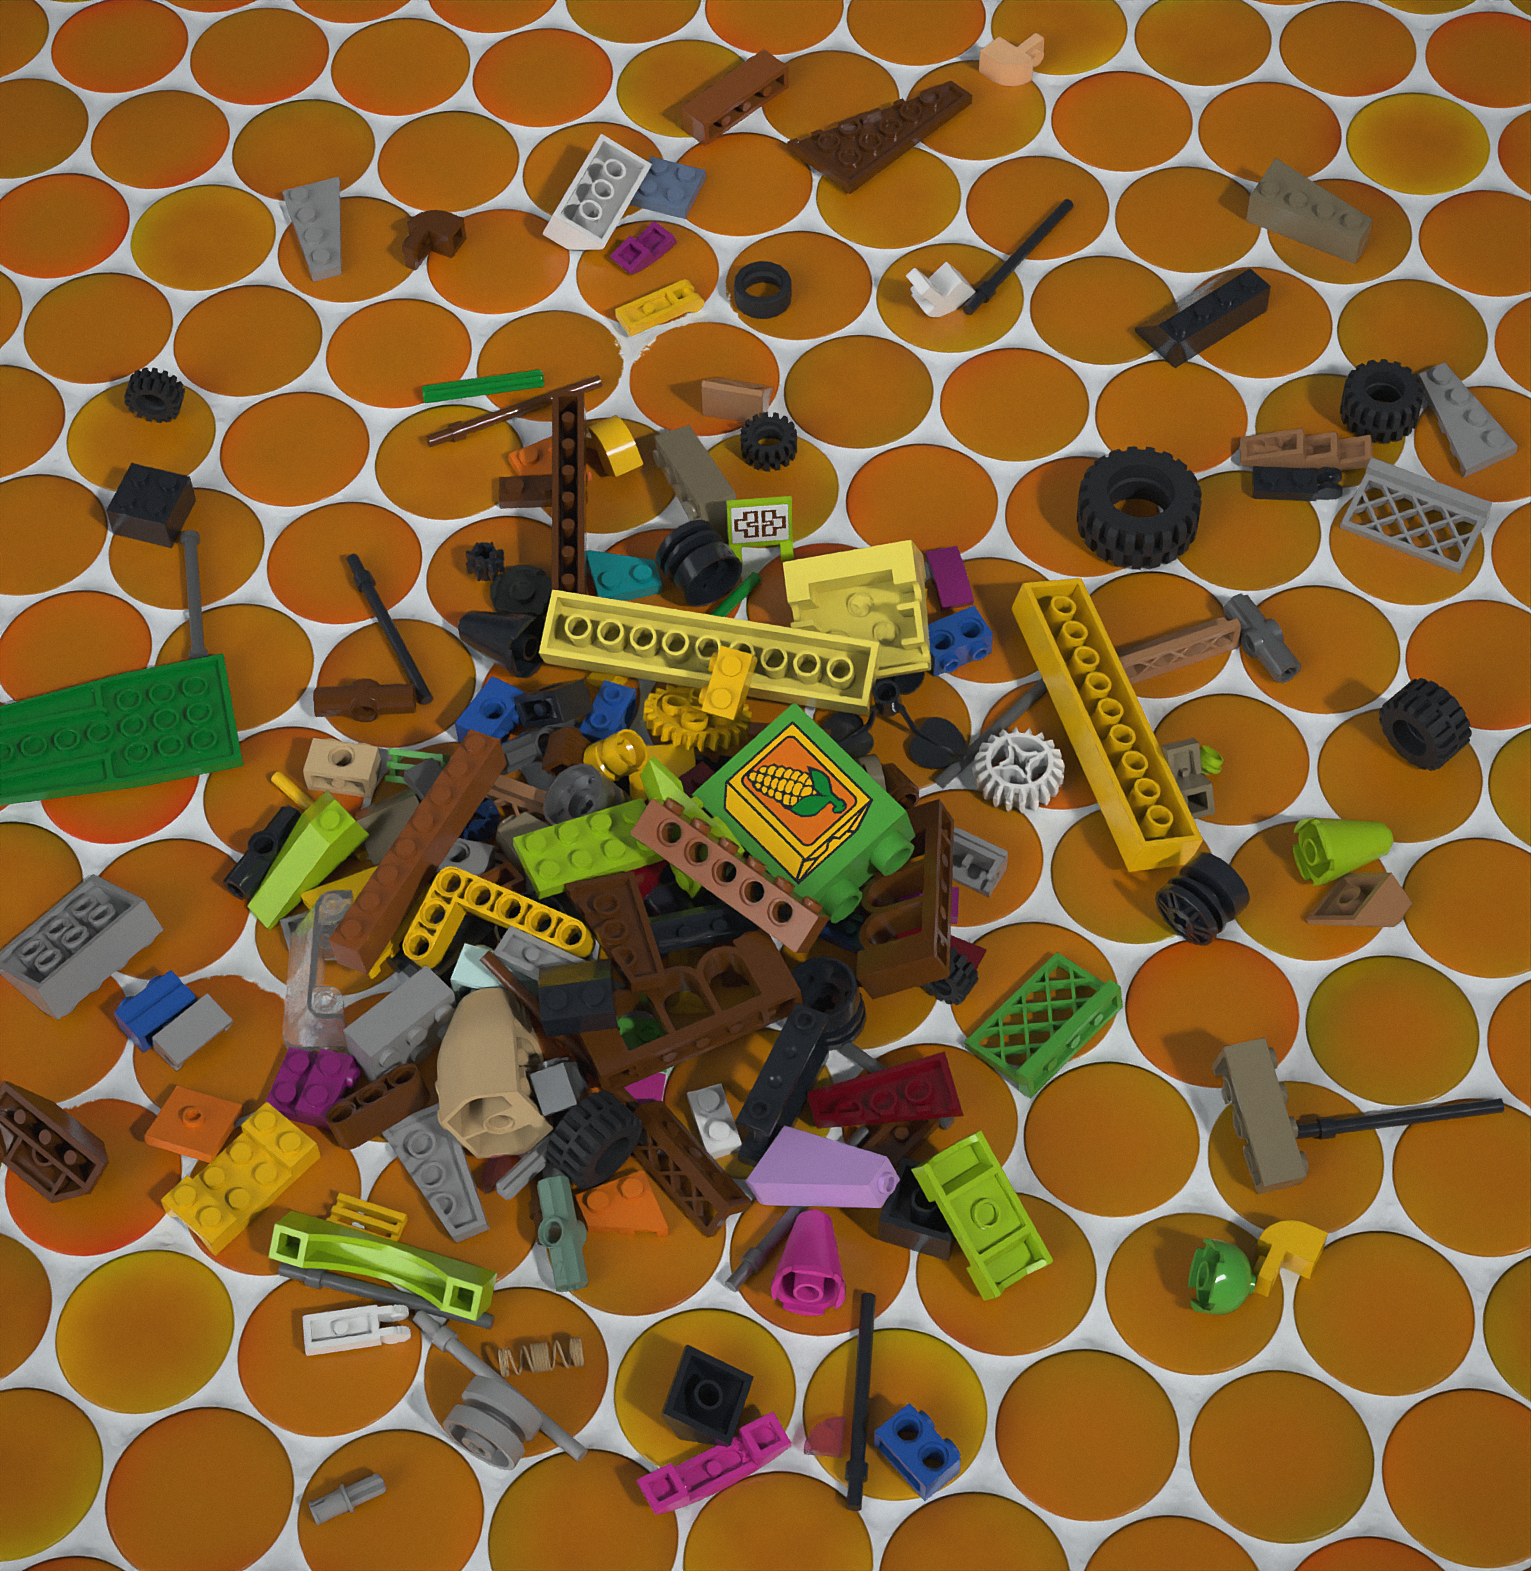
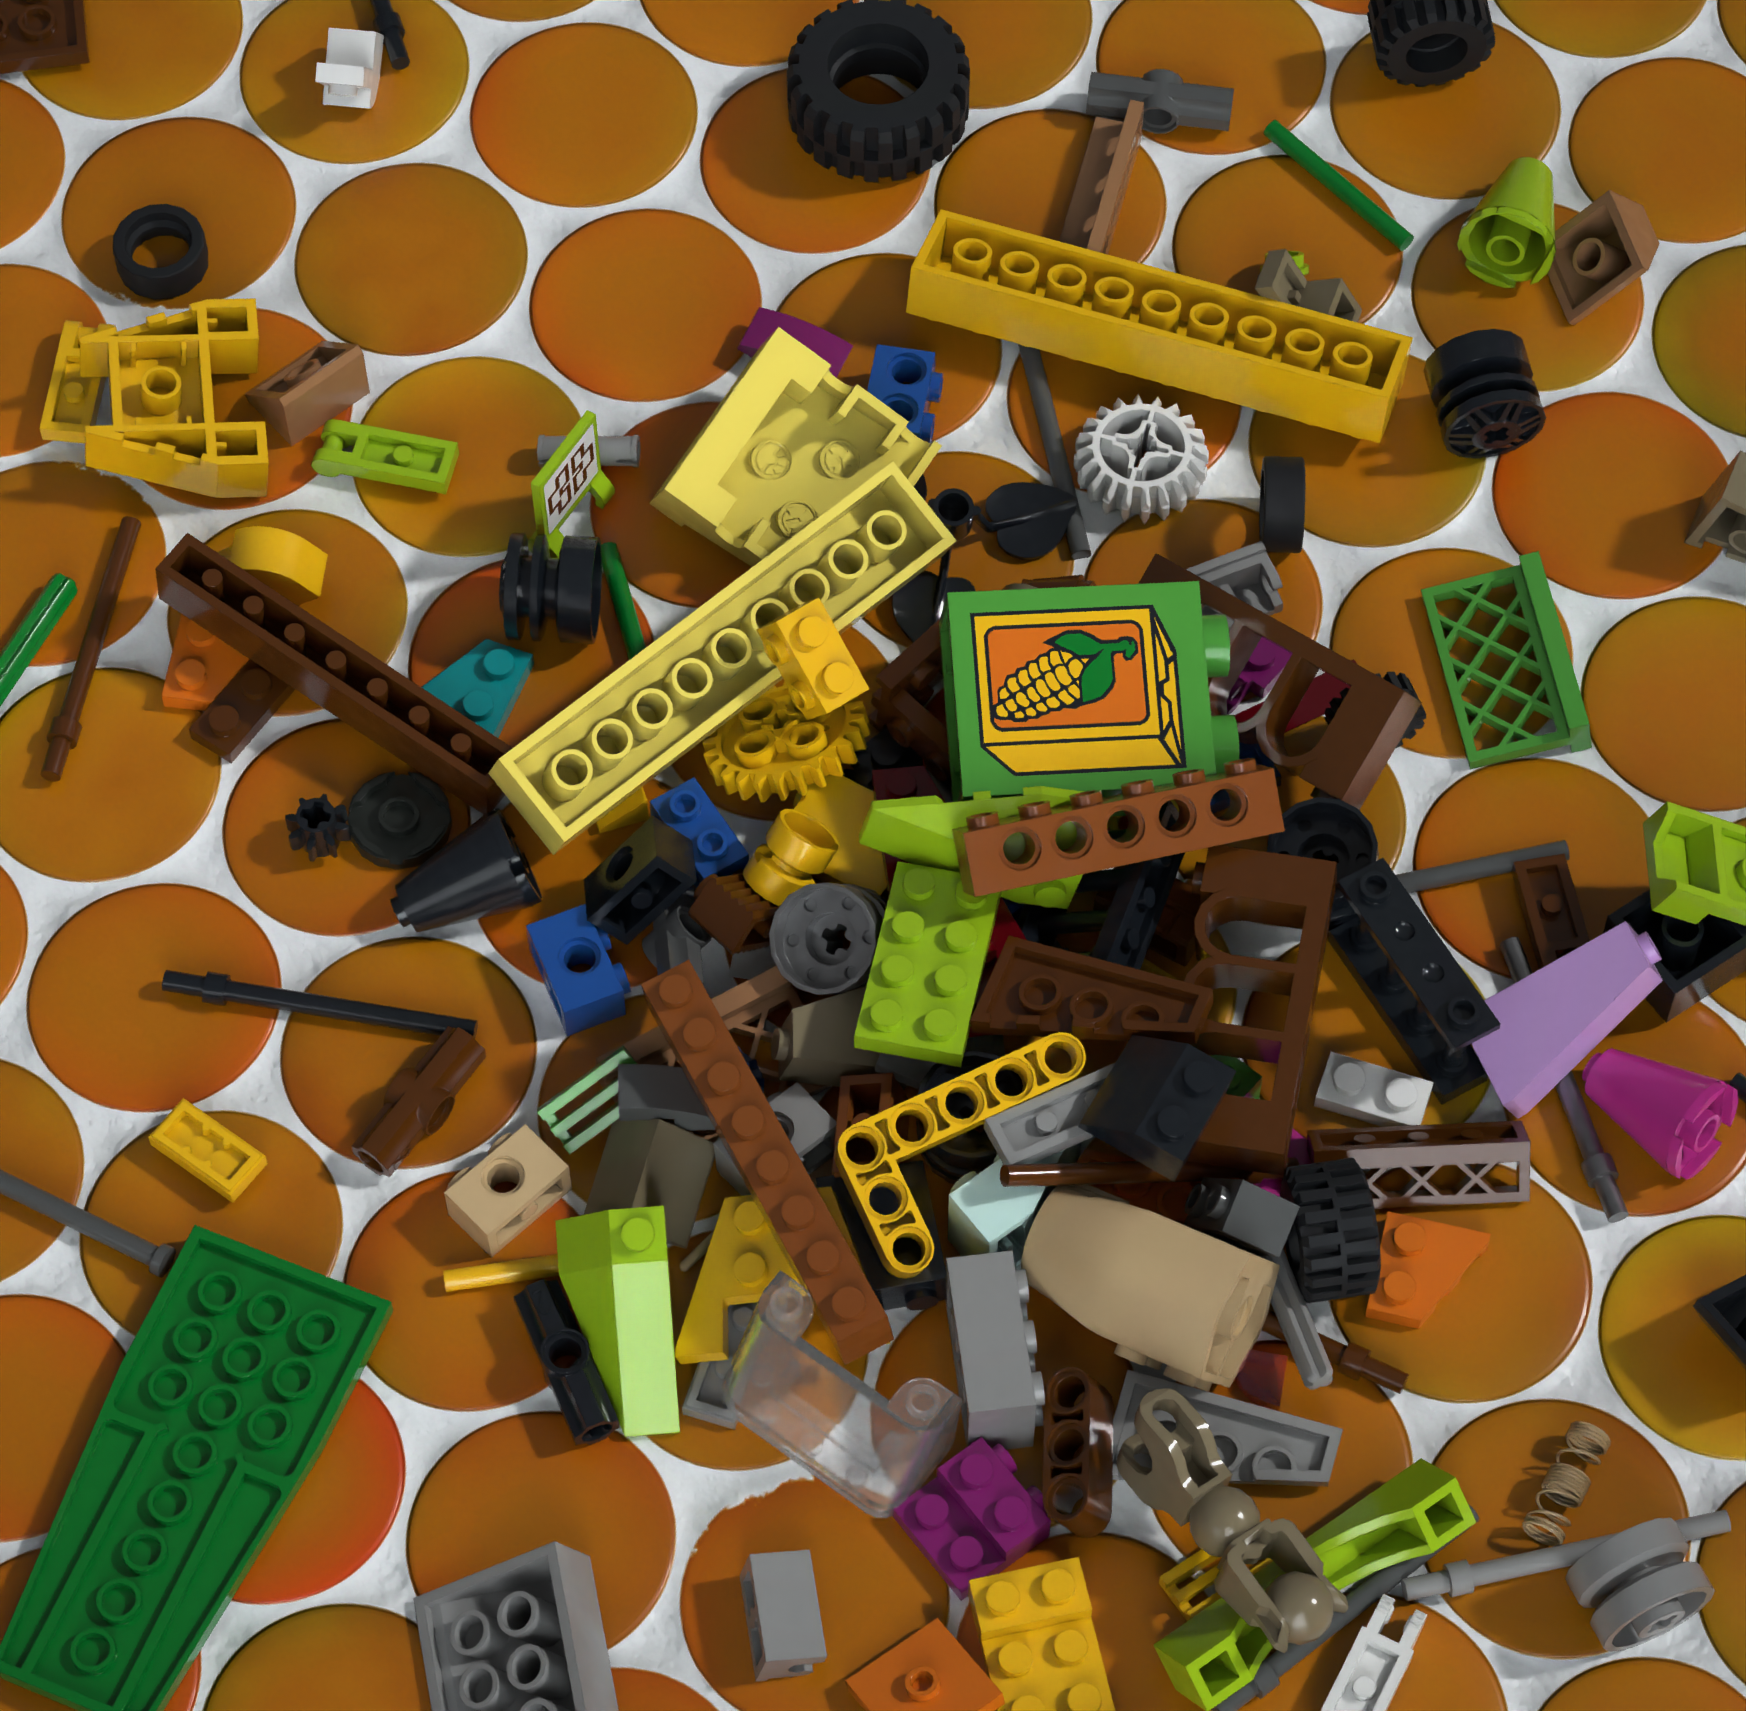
camera: 55 degrees left, 5 degrees up
blue brick [114,970,197,1053] -> none
sand green piece [537,1175,588,1292] -> none
dark tan wedge [652,425,736,545] -> none
black tyre [740,412,797,472] -> none
dark red wing [807,1051,964,1129] -> none
none -> yellow wedge [80,298,269,498]
none -> yellow plate [148,1098,268,1203]
none -> lime plate [311,419,459,494]
none -> light grey pin [537,435,641,467]
none -> dark tan piece [1116,1388,1349,1653]
none -> black tyre [1259,456,1306,553]
none -> green bar [1264,120,1414,251]

